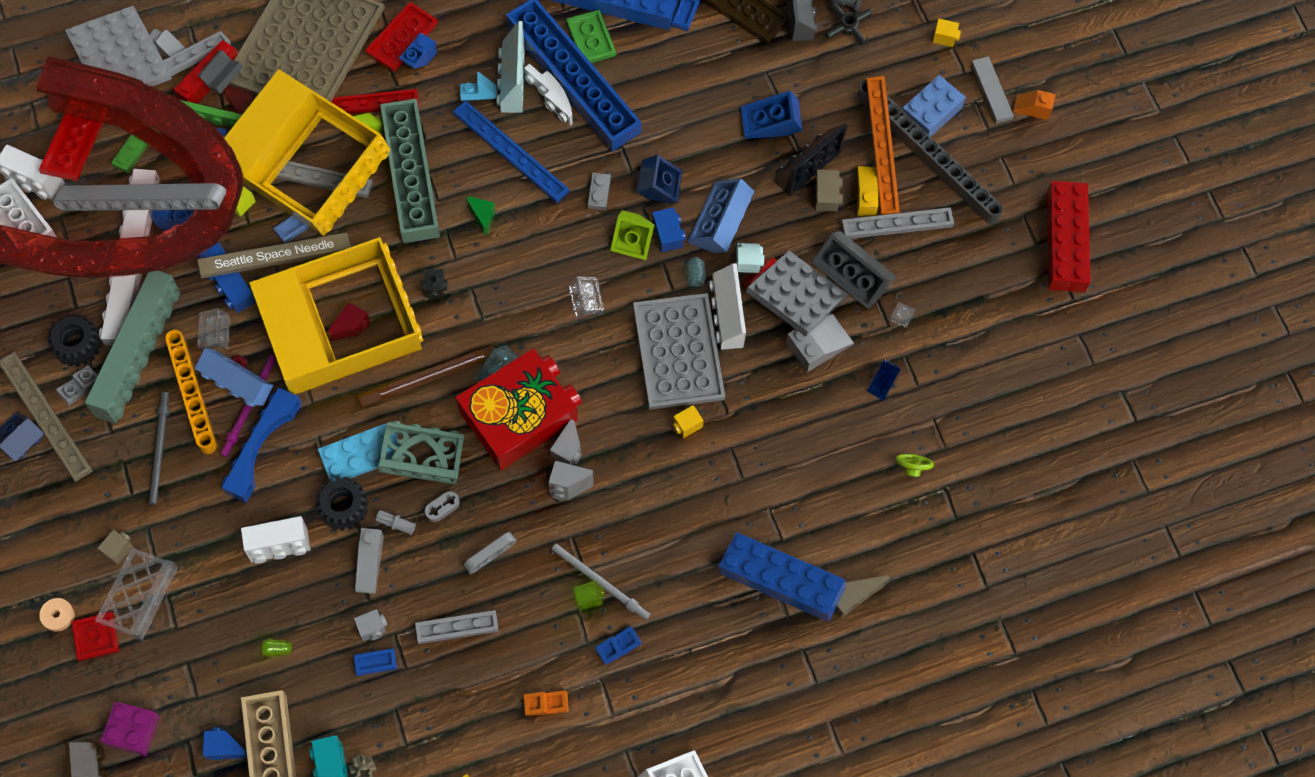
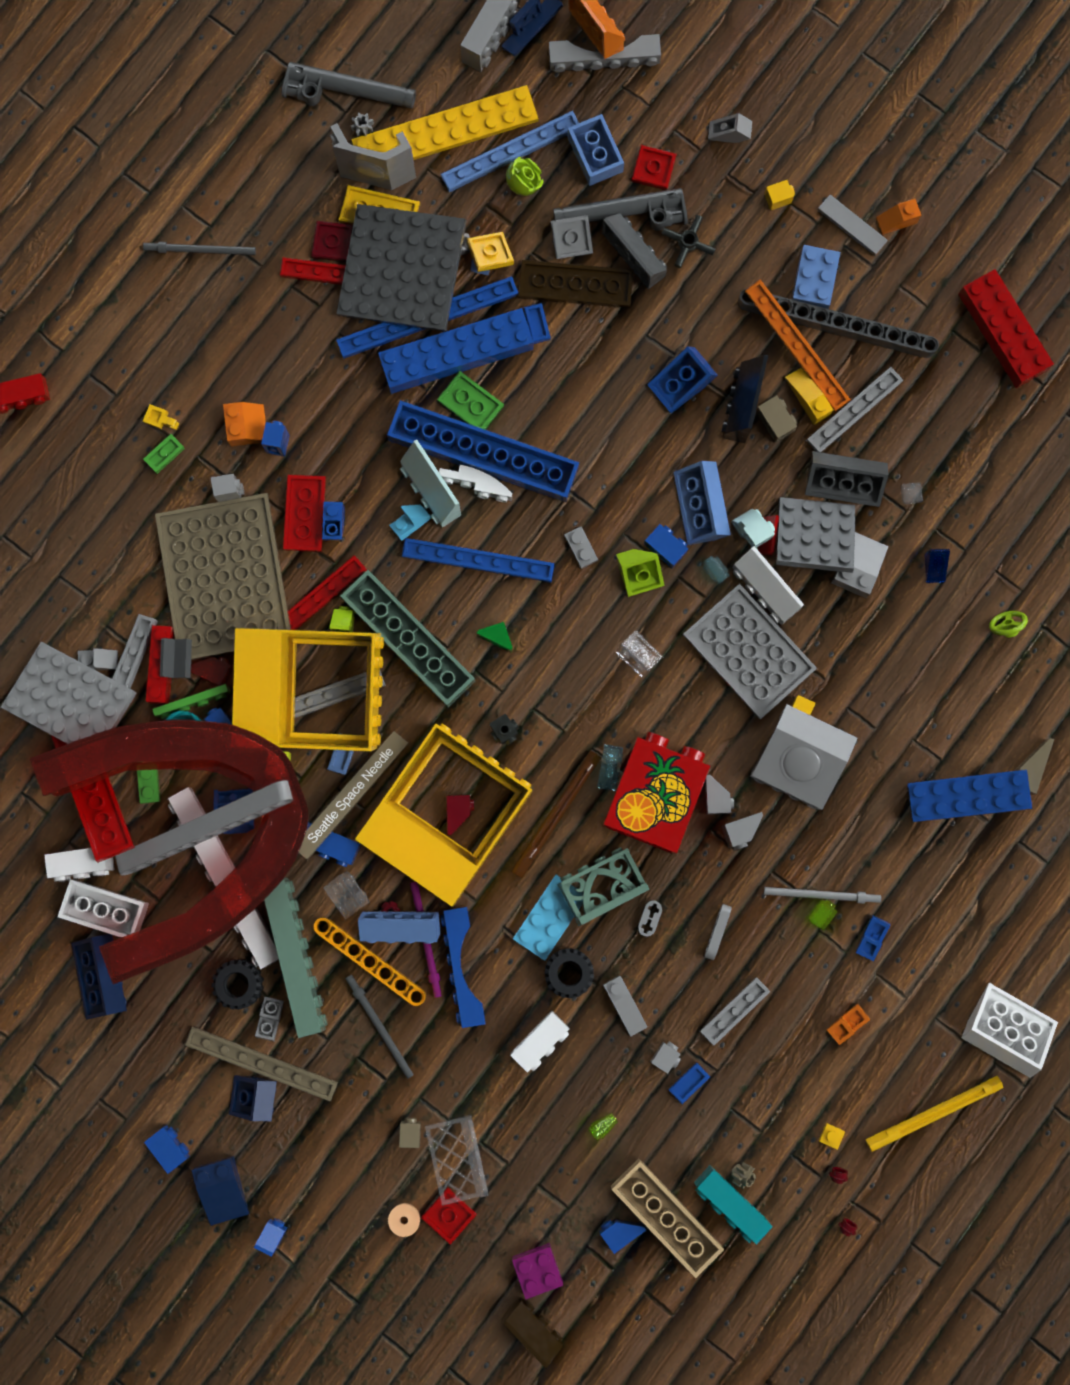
camera: 30 degrees left, 15 degrees up
light grey axle [376,510,416,535] -> none
dark blue slope [637,155,683,203] -> none
none -> light grey panel [750,704,857,810]

